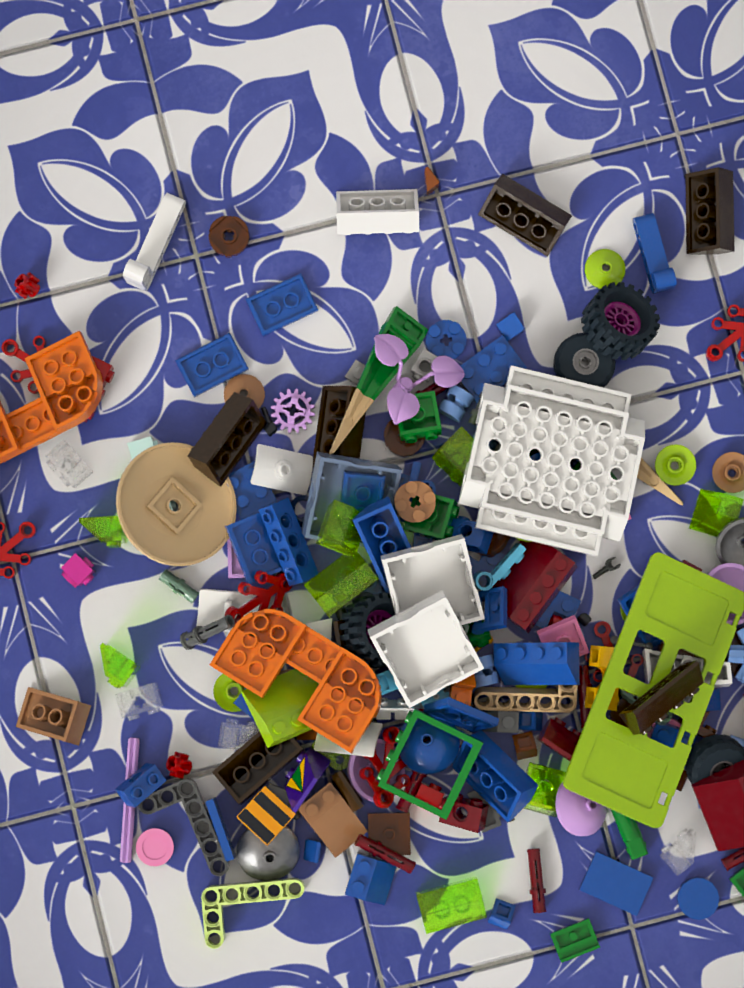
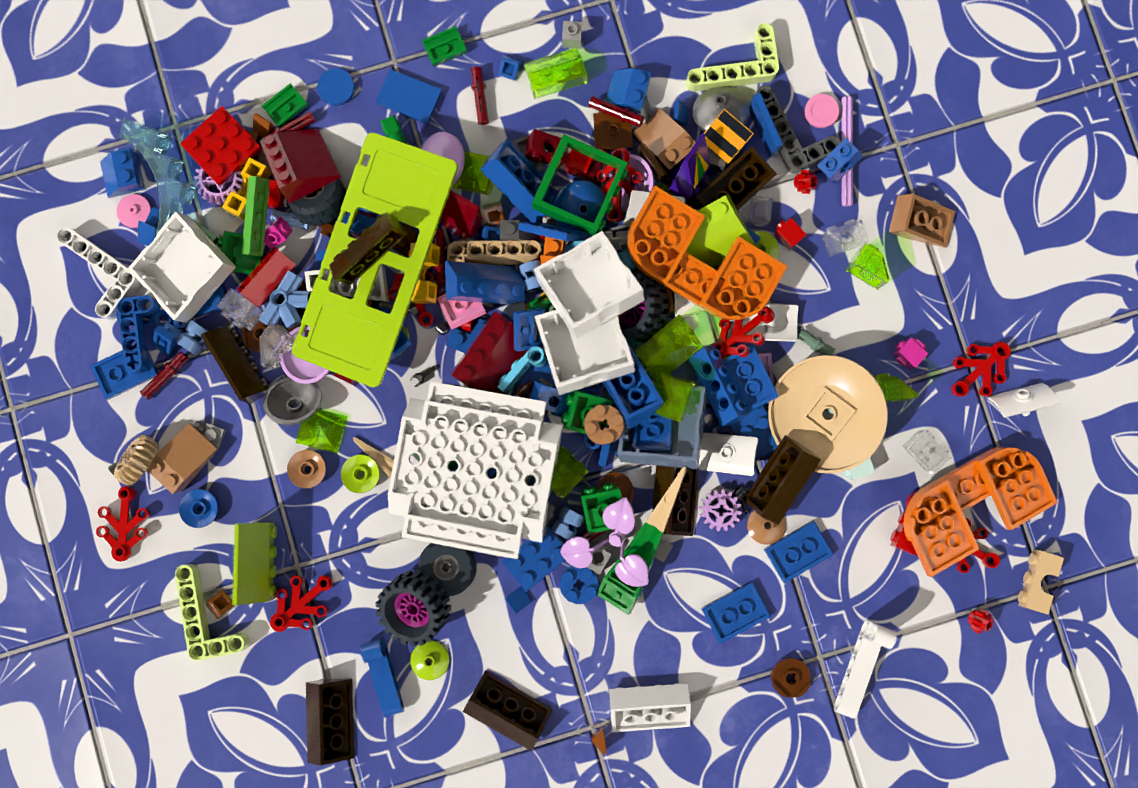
camera: 175 degrees left, 0 degrees up
dark grey pin [180,615,235,650] -> none
clear slope [659,828,696,876] -> none
none -> light grey brick [562,21,582,49]
none -> red brick [774,218,807,251]

